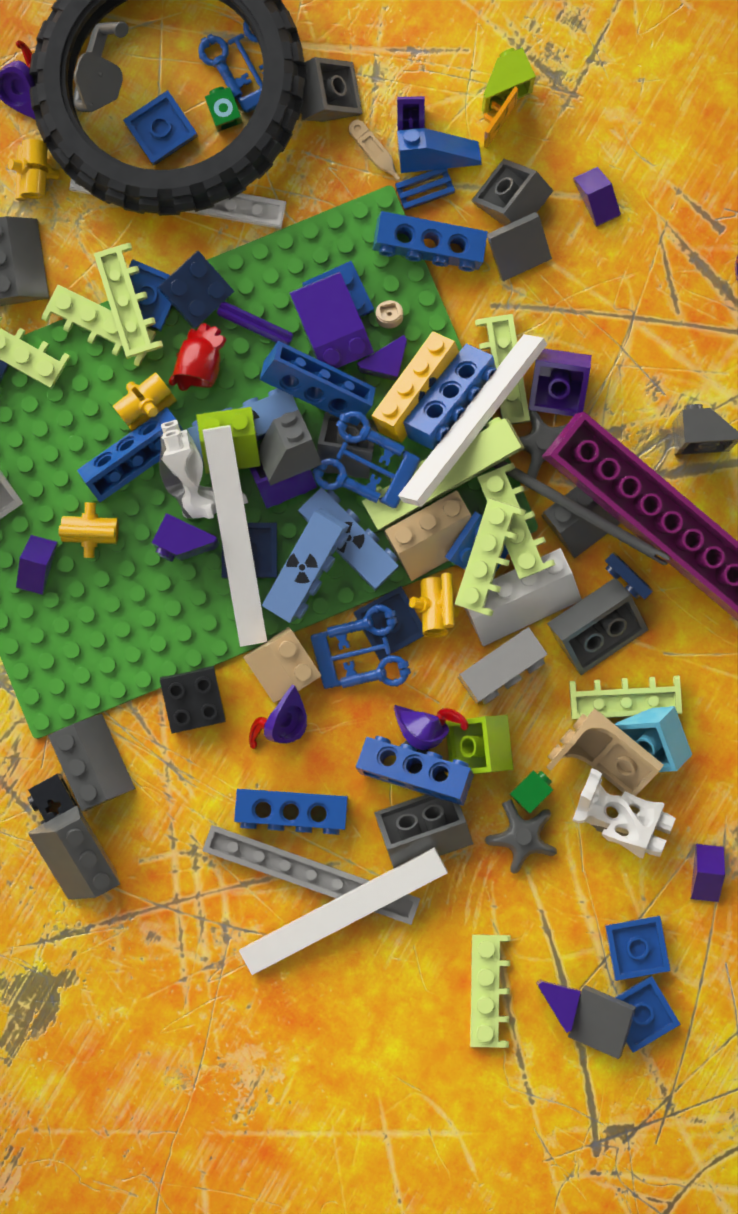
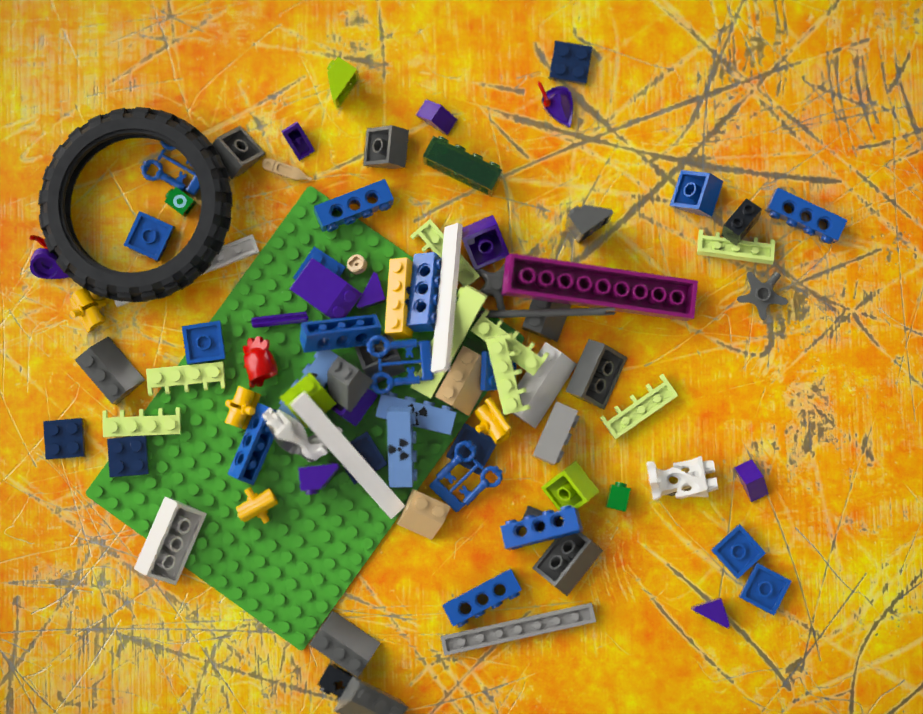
camera: 30 degrees left, 0 degrees up
dark purple slope [16,535,58,595] -> none
dark grey piece [73,21,129,112] -> none
yellowish green hinge [94,243,163,359] -> none
dark blue plate [157,250,235,329] -> none
black brick [160,666,226,734] -> none
white tile [239,847,448,975] -> none
dark purple piece [249,684,307,749] -> none
dark purple piece [394,705,469,750] -> none
blue tile [395,168,455,211] -> none
blue slope [397,128,481,173] -> none
yellowish green hinge [470,934,511,1048] -> none
light orange piece [484,87,518,149] -> none
dark grey animal [485,799,557,874] -> none
dark grey tile [487,212,552,281] -> none
tan bracket [546,708,664,796] -> none
dark grey tile [568,985,636,1059] -> none
dark blue plate [605,552,653,600] -> none
medium azure slope [615,706,692,772] -> none
none -> clear green brick [423,136,502,197]

